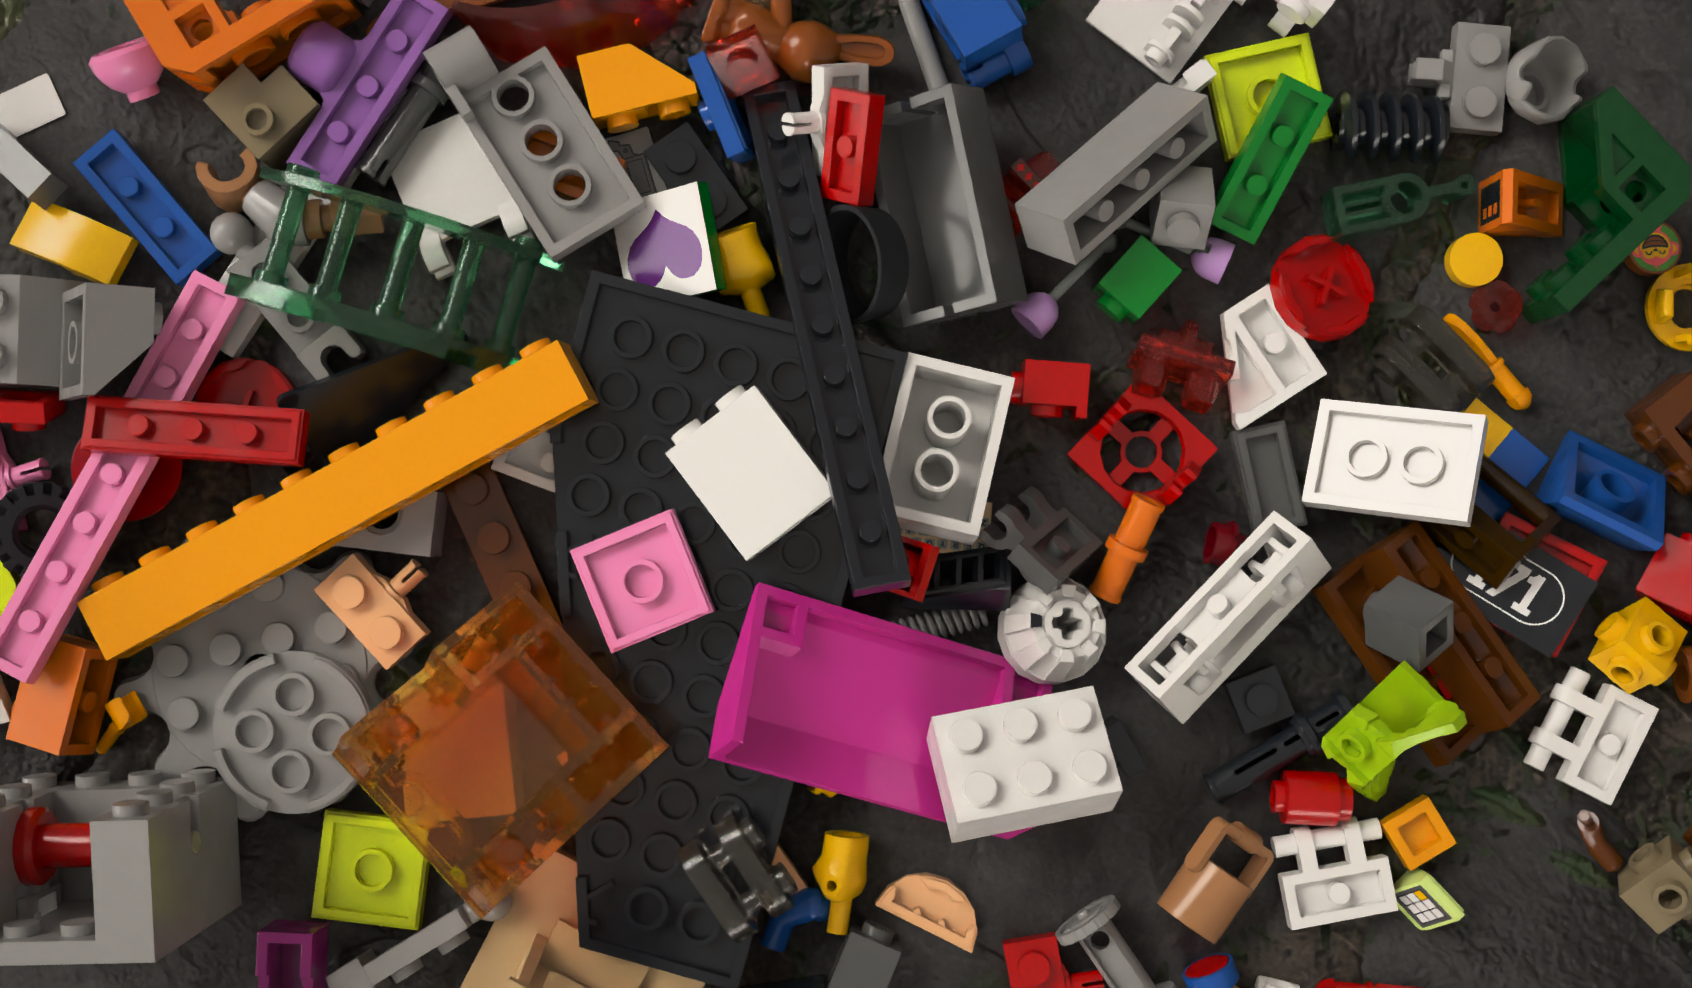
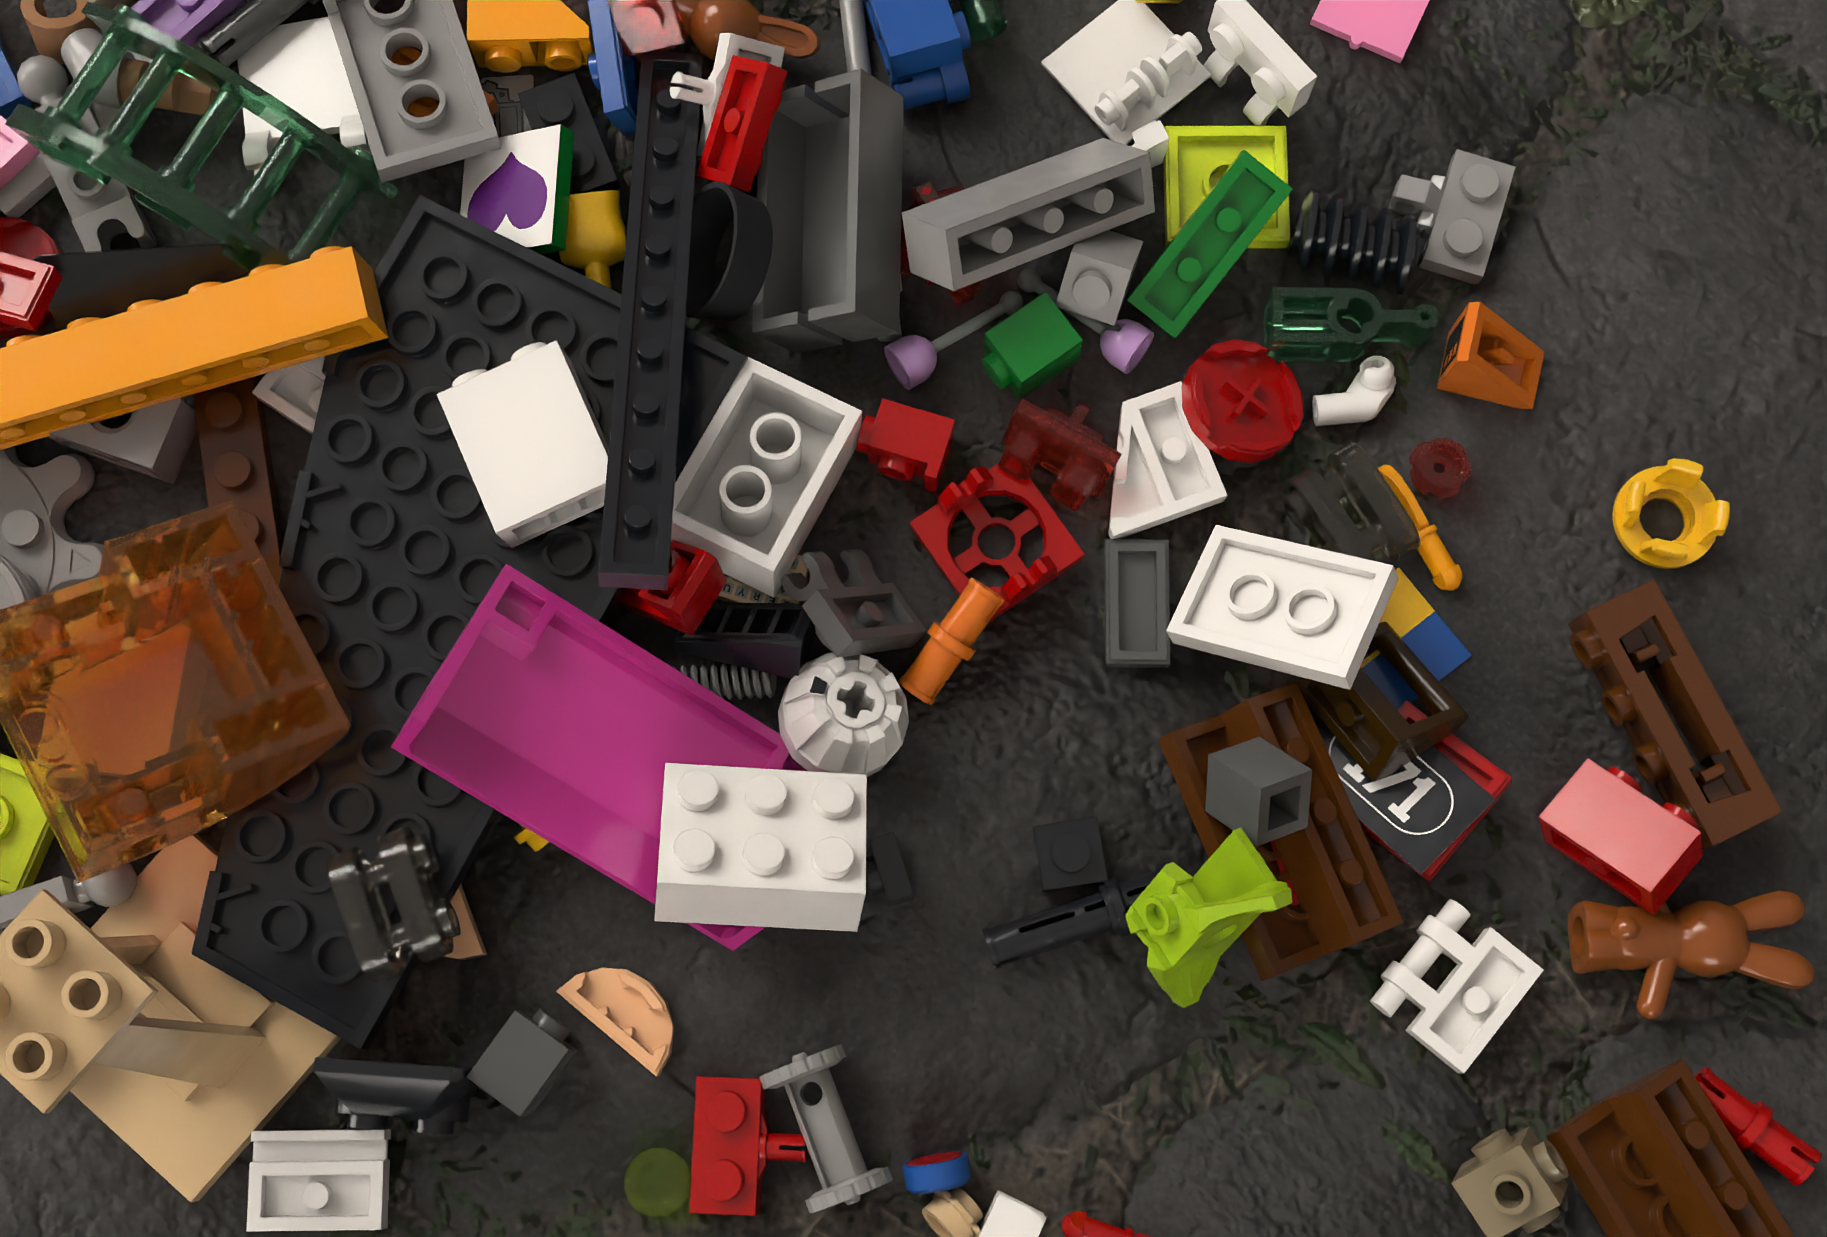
camera: 15 degrees right, 10 degrees down
light nougat plate [314,552,431,670] -> none
bright pink plate [570,509,716,654] -> none
blue arm [760,887,830,952] -> none
yellow piece [812,830,870,935] -> none
white brick [1124,510,1331,724] -> none
medium nougat piece [1157,816,1274,944] -> none
dark red plate [1203,520,1247,568] -> none
red brick [1269,770,1354,826] -> none
white plate [1270,816,1398,930] -> none
light orange plate [1379,794,1457,871] -> none
slope [1394,867,1465,930] -> none
yellow tile [1444,233,1503,288] -> none
light grey hair [1505,36,1588,125] -> none
dark green bracket [1517,86,1690,324] -> none
blue slope [1536,430,1666,551] -> none
reddish brown piece [1577,810,1624,873] -> none
yellow brick [1588,596,1688,694] -> none
tile [1624,222,1682,277] -> none
none -> white arm [1312,356,1396,426]

